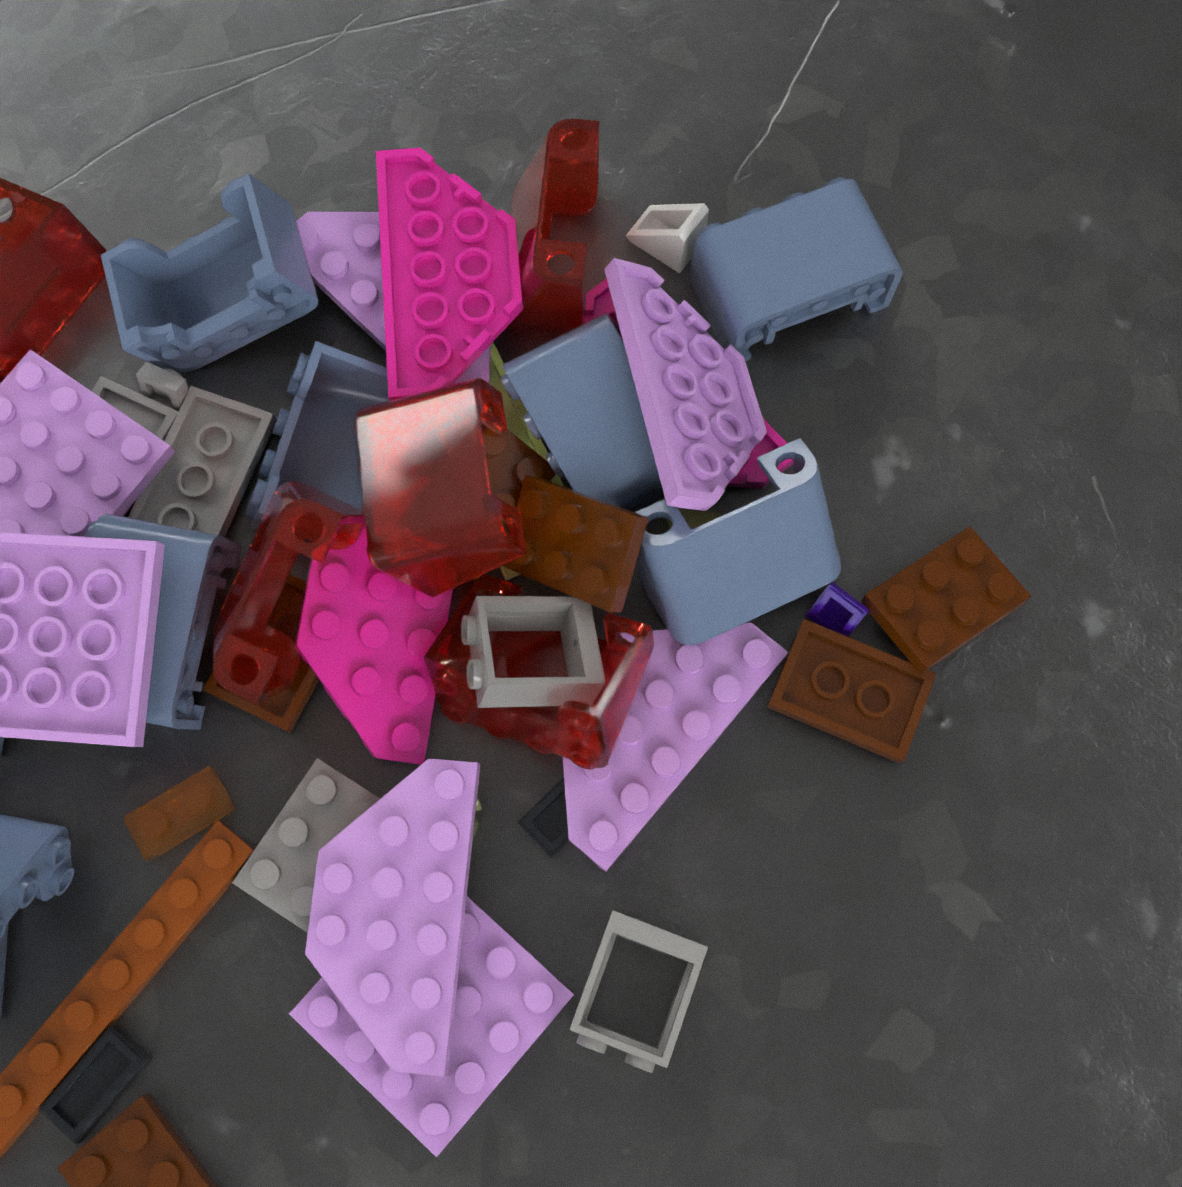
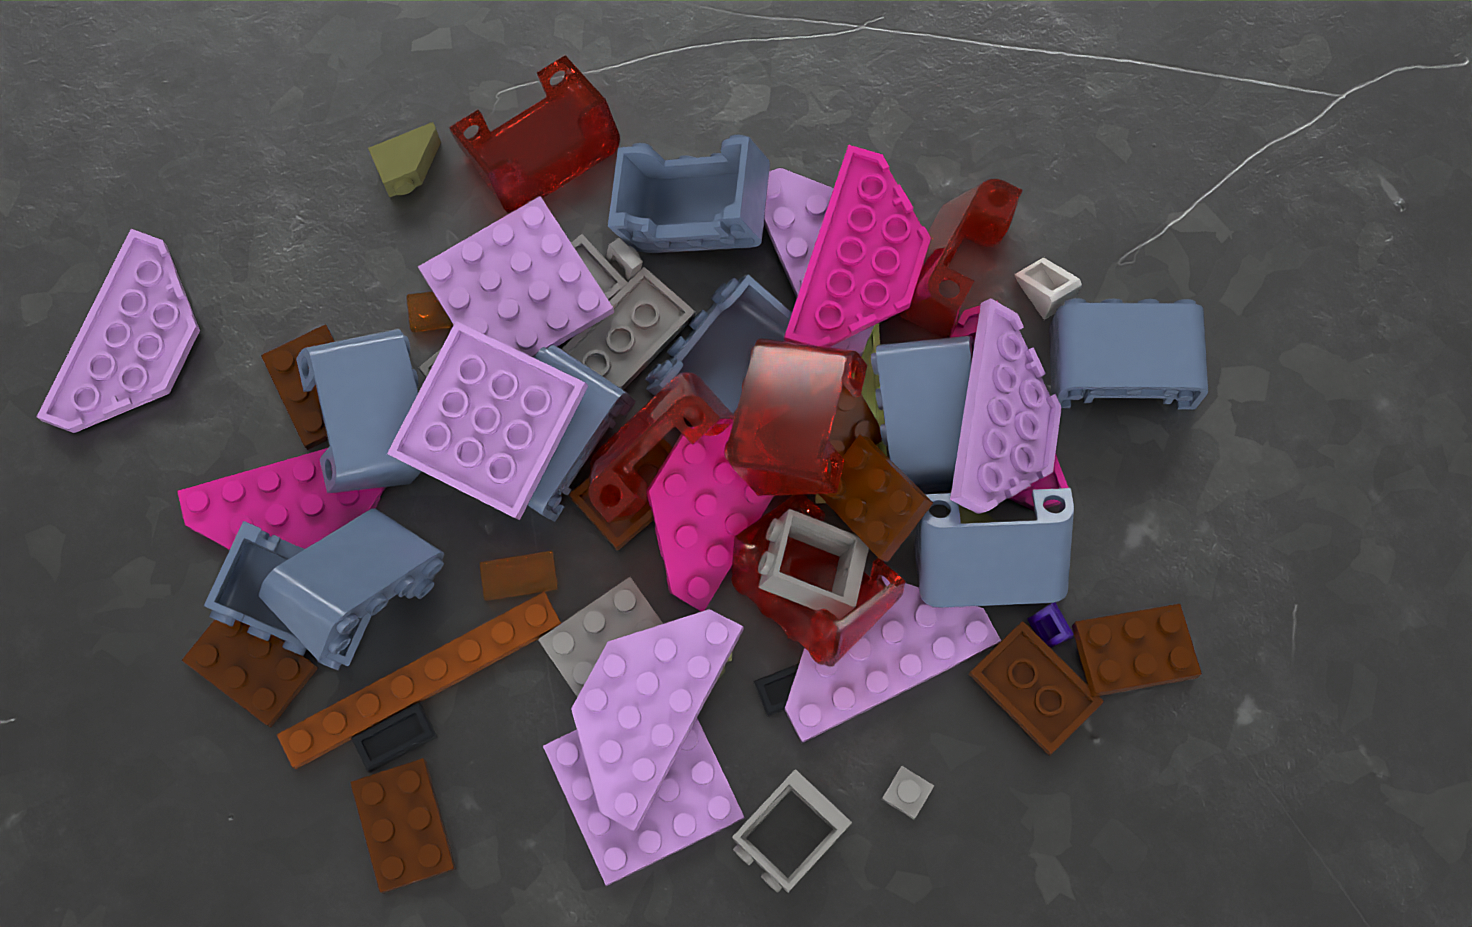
camera: 25 degrees right, 0 degrees up
none -> light grey plate [881,766,934,819]

